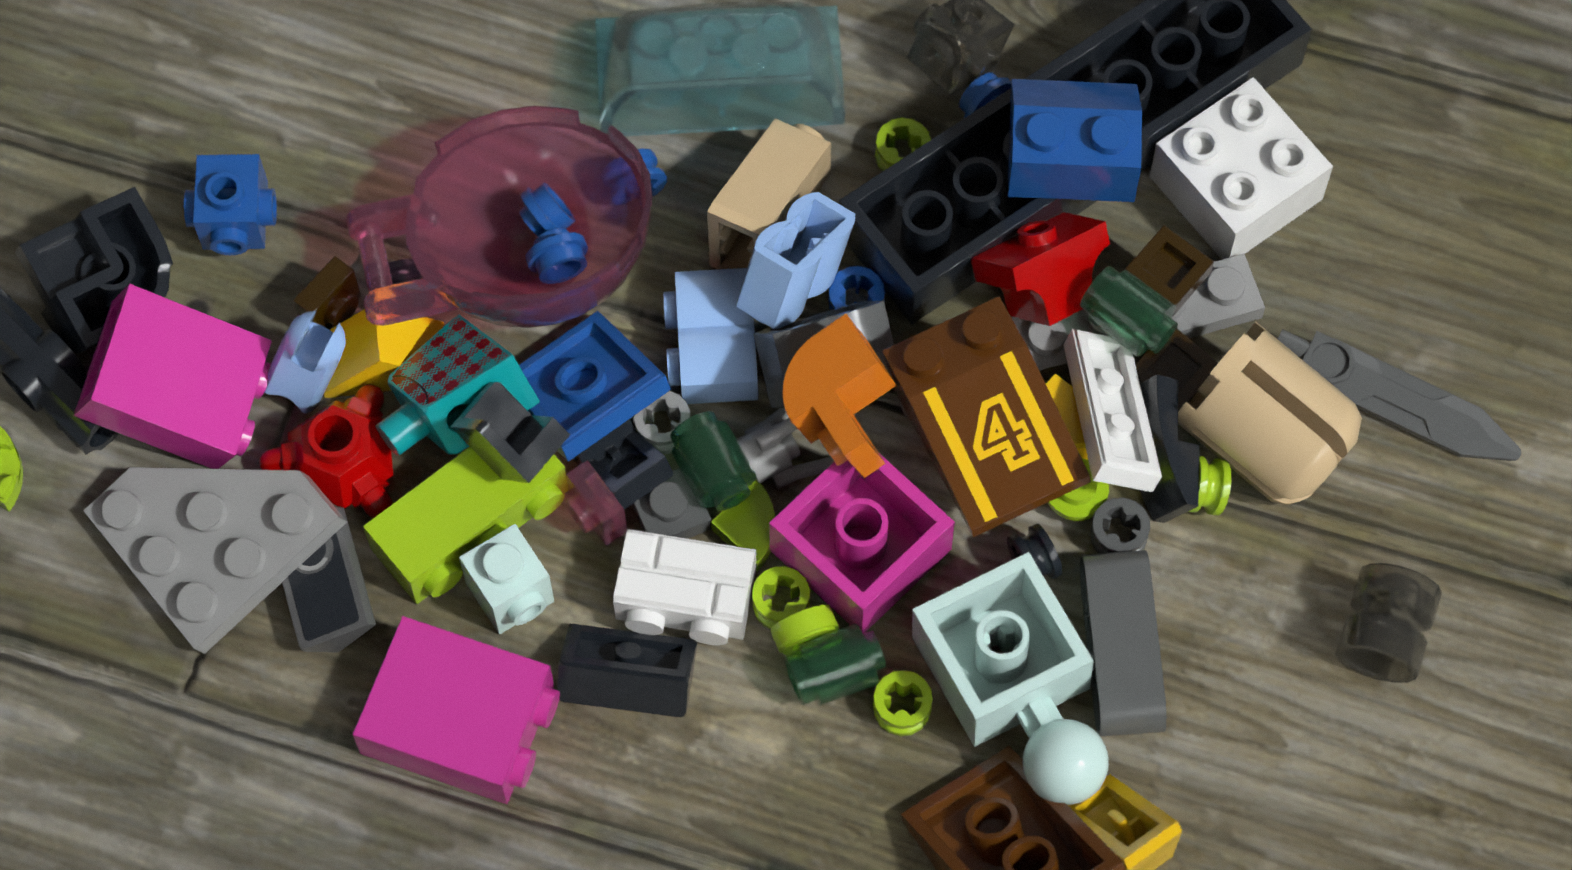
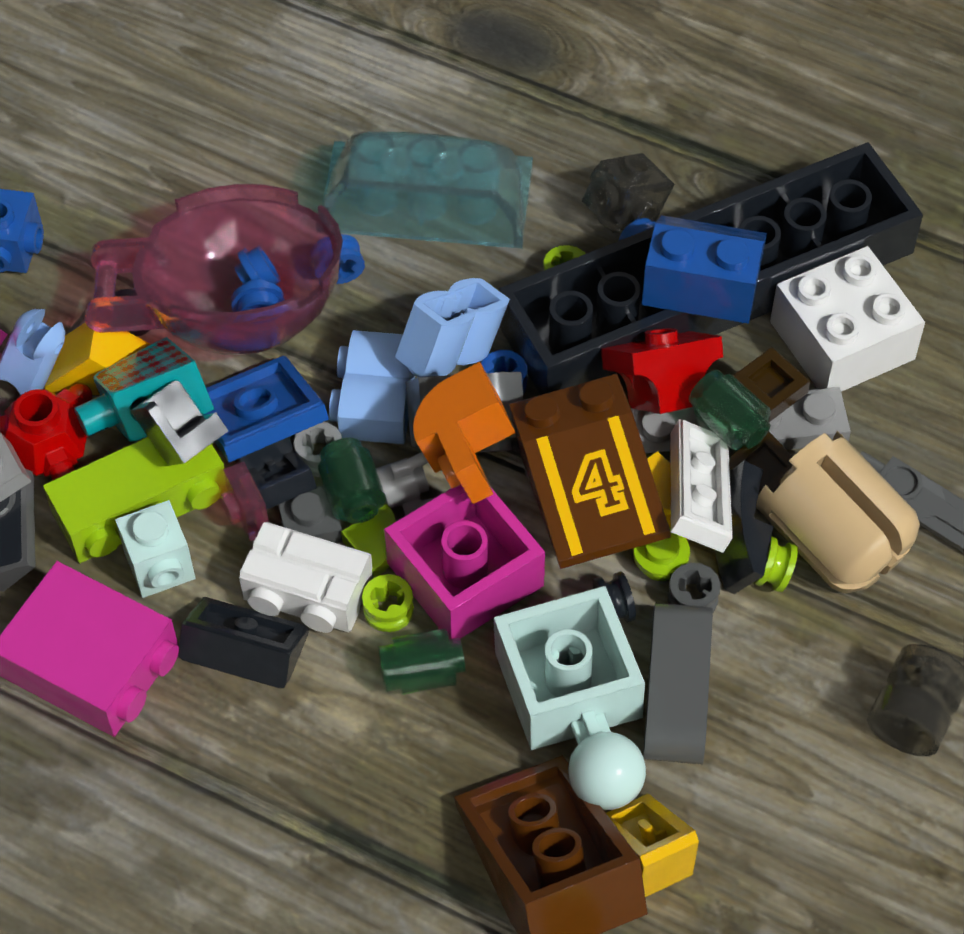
camera: 10 degrees right, 10 degrees down
dark brown plate [293,256,361,330] -> none
tan slope [707,118,831,269] -> none
lime tile [770,604,839,655] -> none
lime bush [873,670,933,736] -> none

